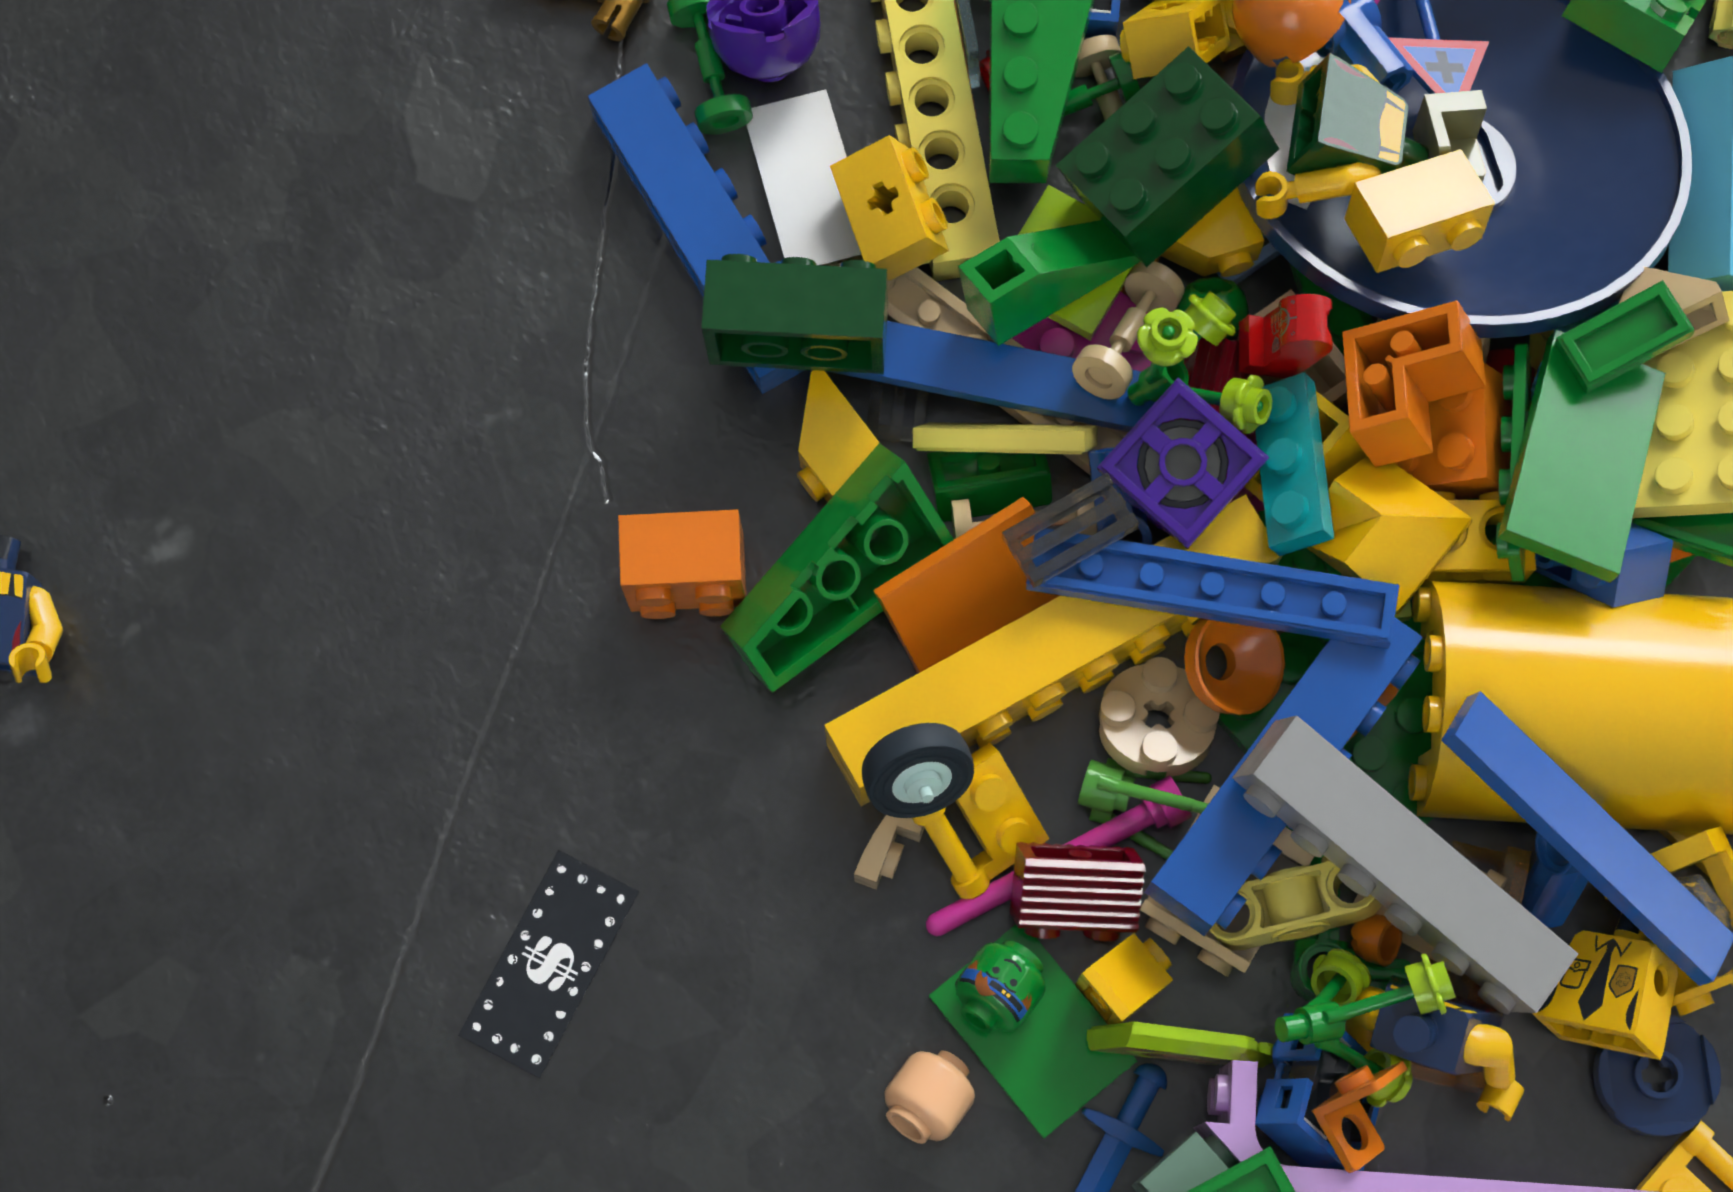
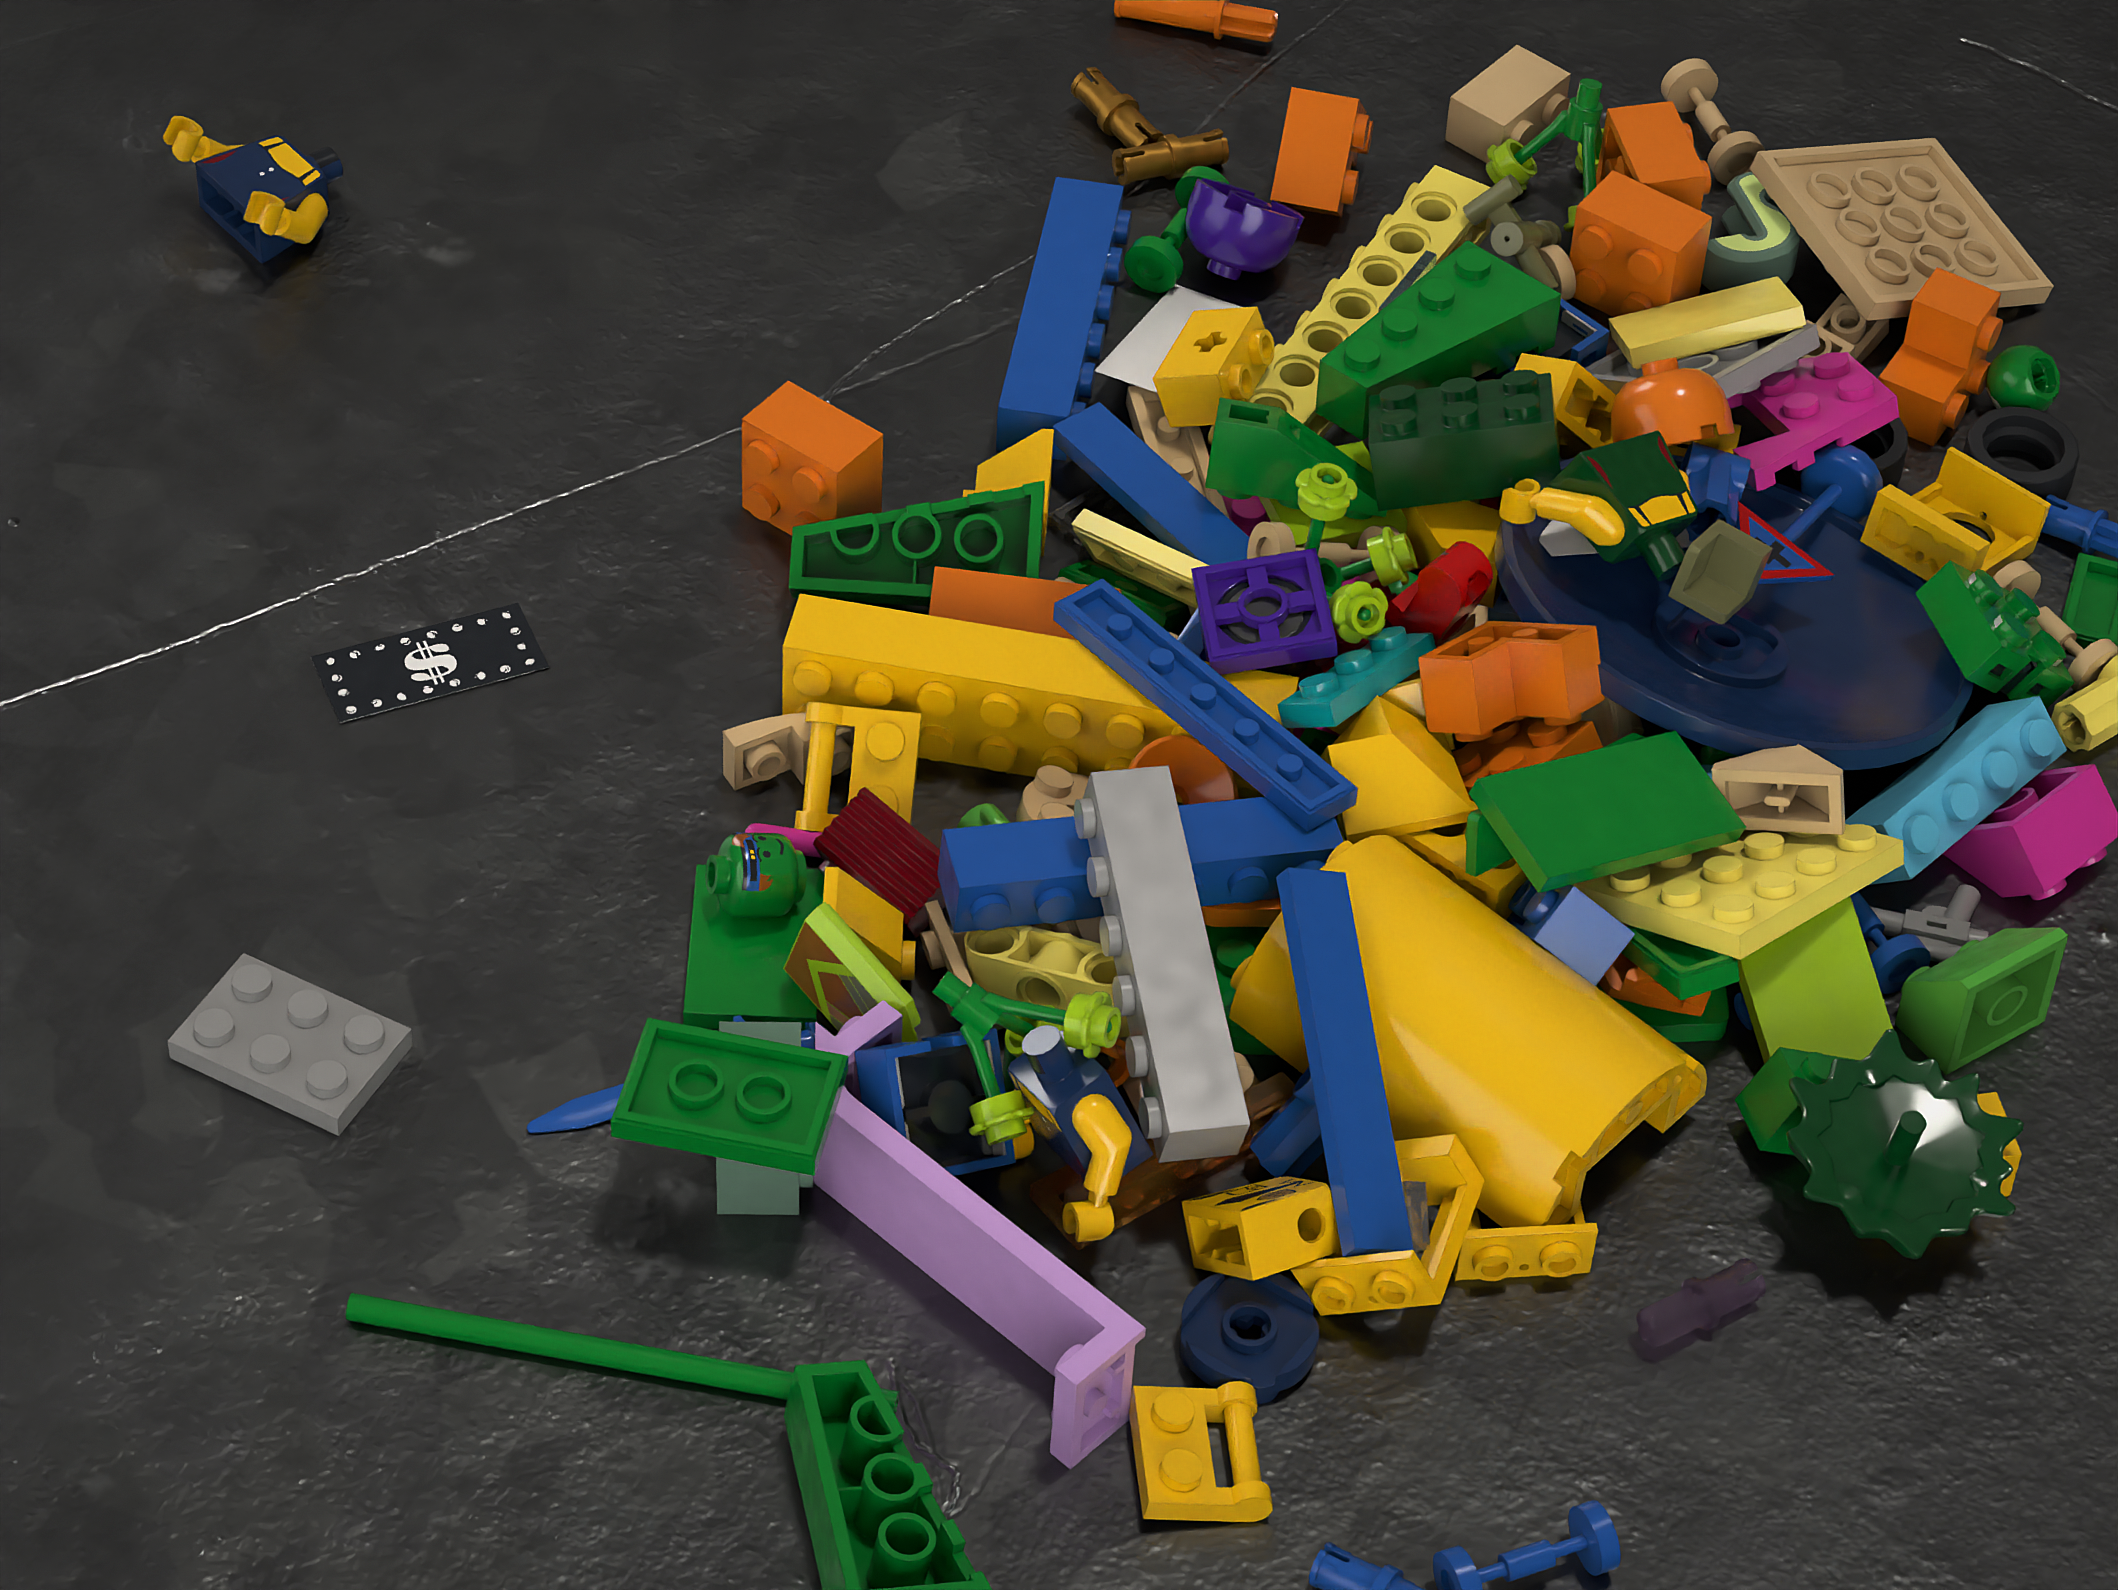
camera: 35 degrees right, 30 degrees down
dark green brick [701,254,888,374] -> none
black wheel [862,723,974,818] -> none
light nougat head [885,1050,975,1144] -> none
clear smoke tile [1002,473,1139,588] -> none
orange bracket [1312,1061,1408,1173] -> none
brick [1344,149,1495,273] -> none
green tile [1555,280,1695,394] -> none

